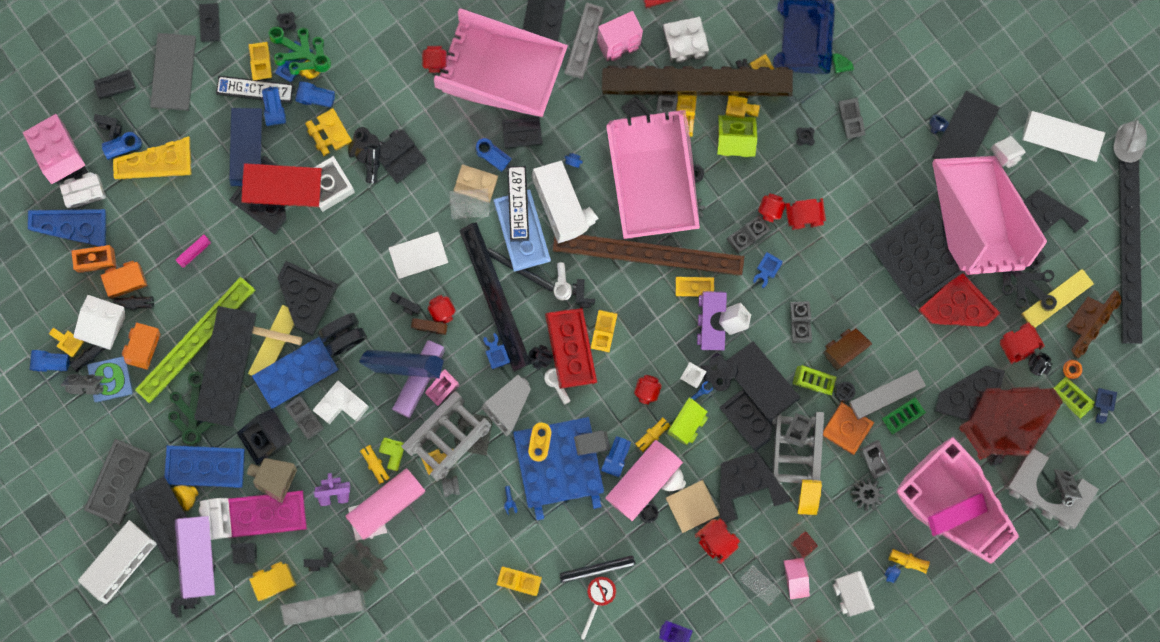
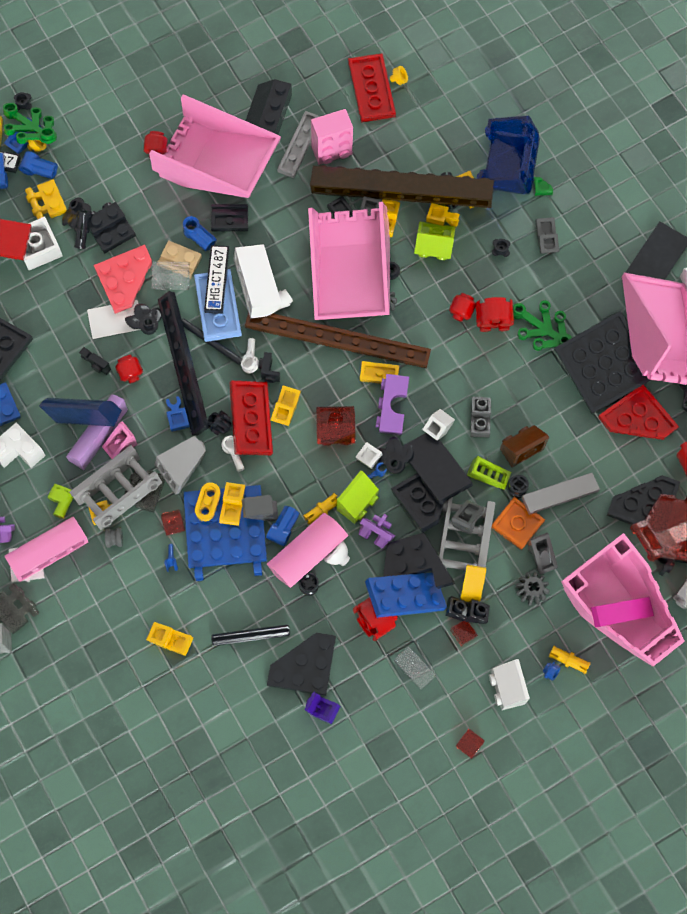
camera: 10 degrees right, 10 degrees down
black wheel [318,313,367,357] -> none
yellow pin [360,445,390,484] -> none
reddish brown beam [410,318,448,335] -> none
blue plate [564,153,583,168] -> none
piece [581,577,616,639] -> none
red head [634,375,662,405] -> none
white plate [663,17,709,63] -> none
tan slope [666,480,720,533] -> none
white panel [719,303,751,335] -> none
dark grey slope [727,215,771,254] -> none
blue plate [753,252,783,288] -> none
bright pink slope [784,558,809,599] -> none
green slope [882,397,926,435] -> none
dark blue tile [929,114,949,134] -> none
none -> coral plate [94,245,153,314]
none -> black plate [125,304,162,335]
none -> clear red slope [161,510,185,536]
none -> yellow slope [219,482,245,526]
none -> black plate [267,633,336,696]
none -> clear red slope [316,406,355,446]
none -> medium lavender hips [358,514,396,548]
none -> blue plate [365,572,447,618]
none -> white brick [422,409,455,441]
none -> black slope [445,596,490,624]
none -> green plant [513,300,572,351]

